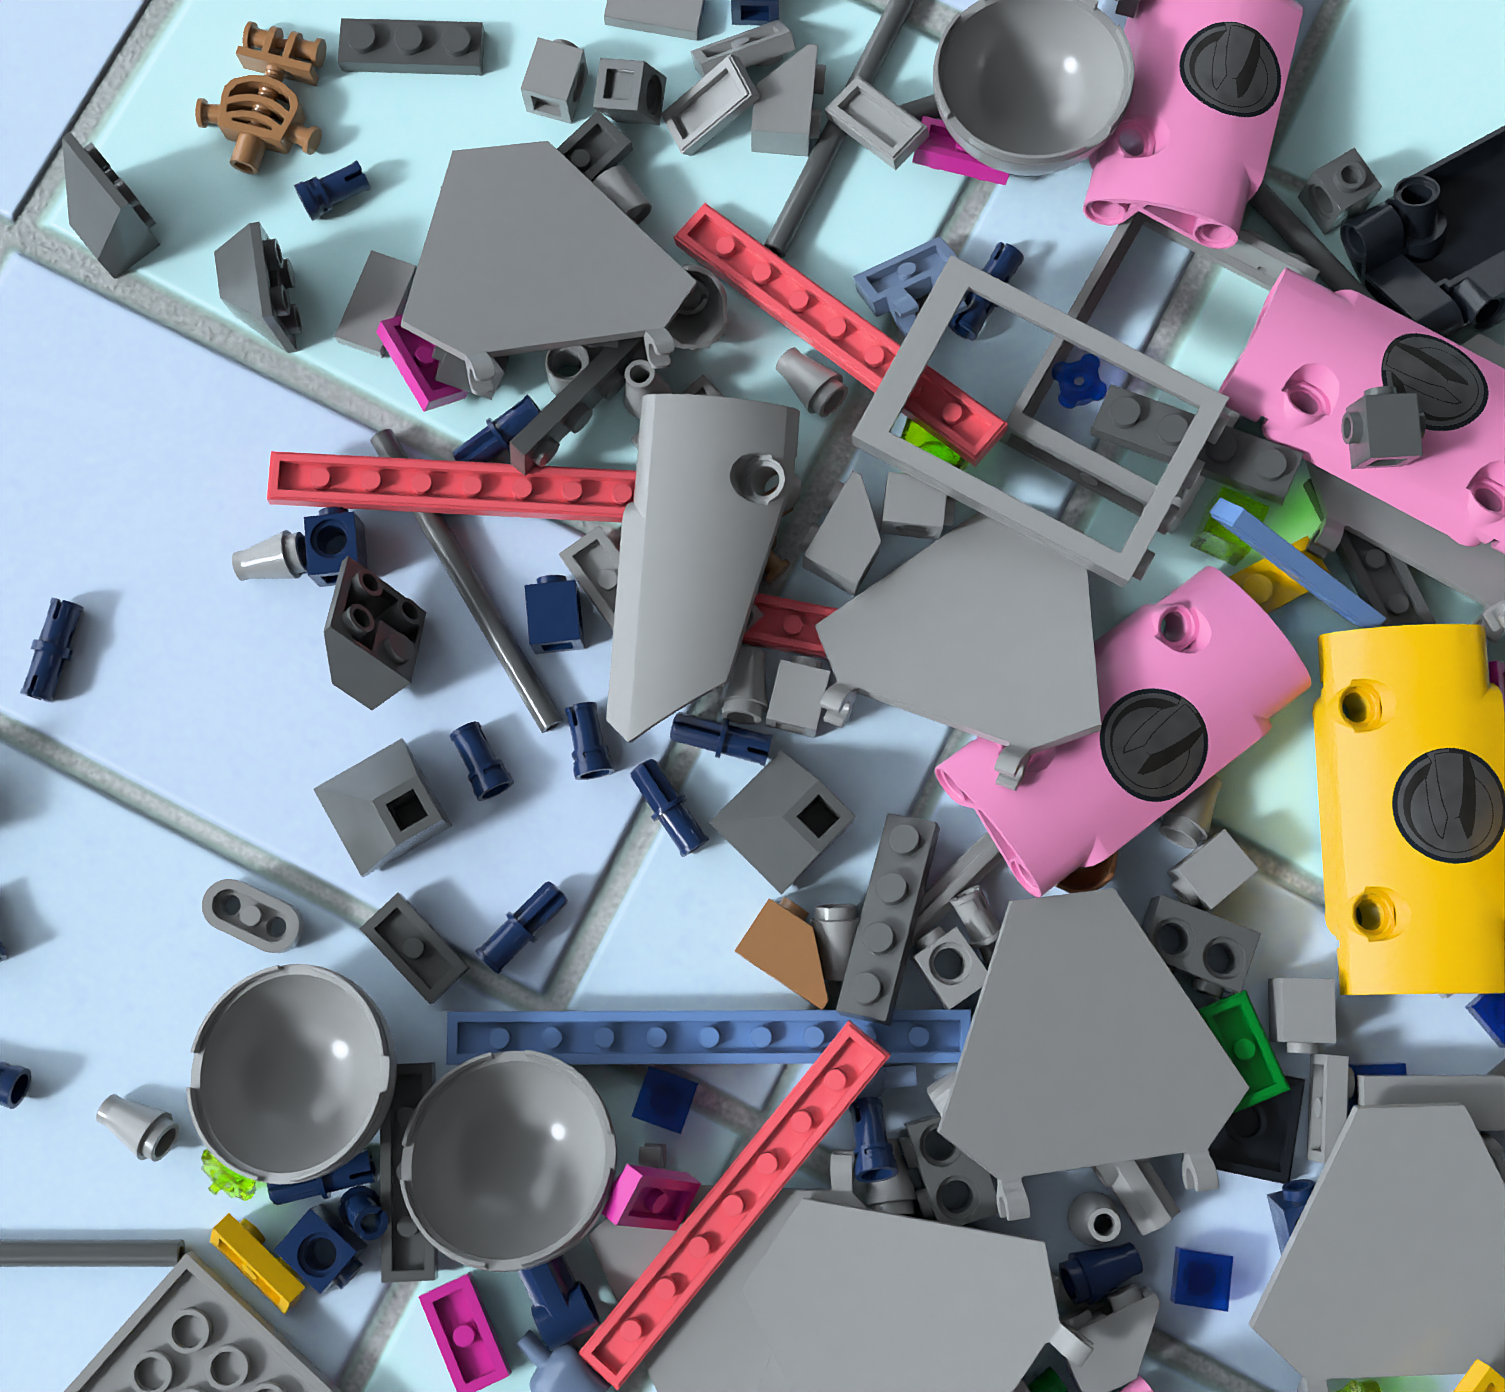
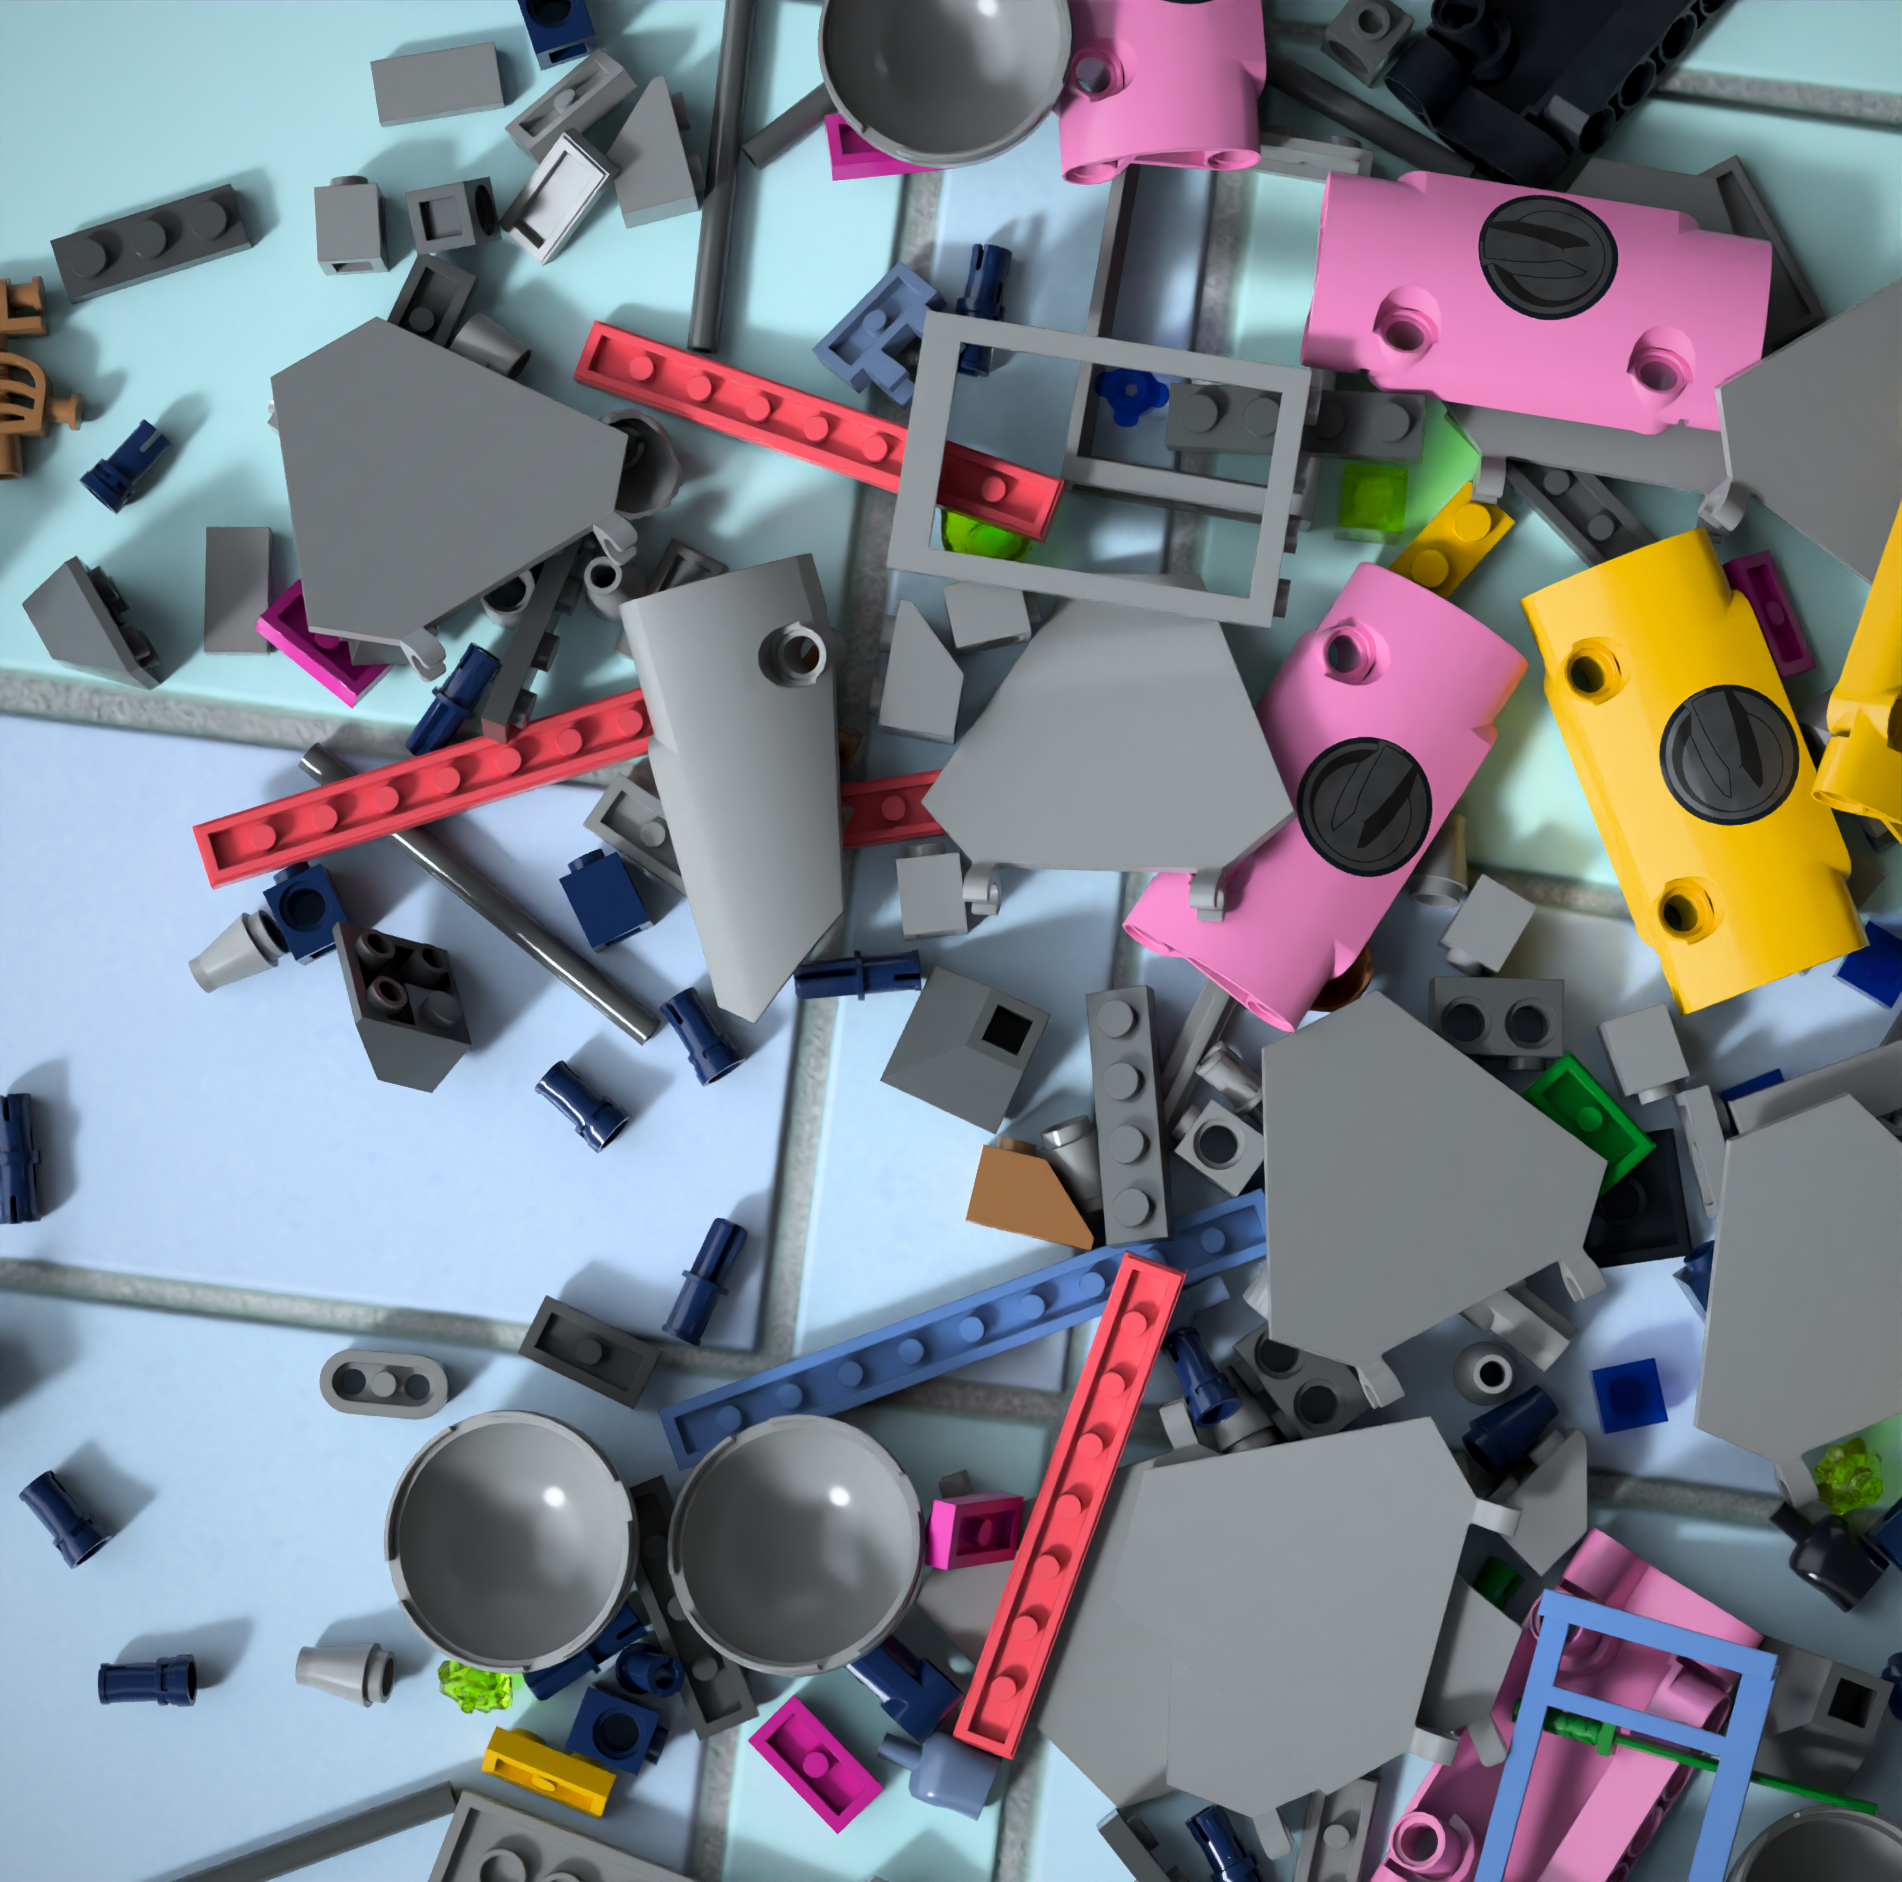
camera: 20 degrees left, 5 degrees up
slope [313,738,453,878] -> none
dark blue axle [630,759,709,857] -> none
clear blue plate [631,1065,699,1134] -> none
light grey cone [718,646,768,725] -> none
light grey cone [776,347,848,417] -> none
light grey tile [824,75,929,171] -> none
medium blue tile [1210,498,1386,629] -> none
dark grey brick [1341,386,1426,469] -> none

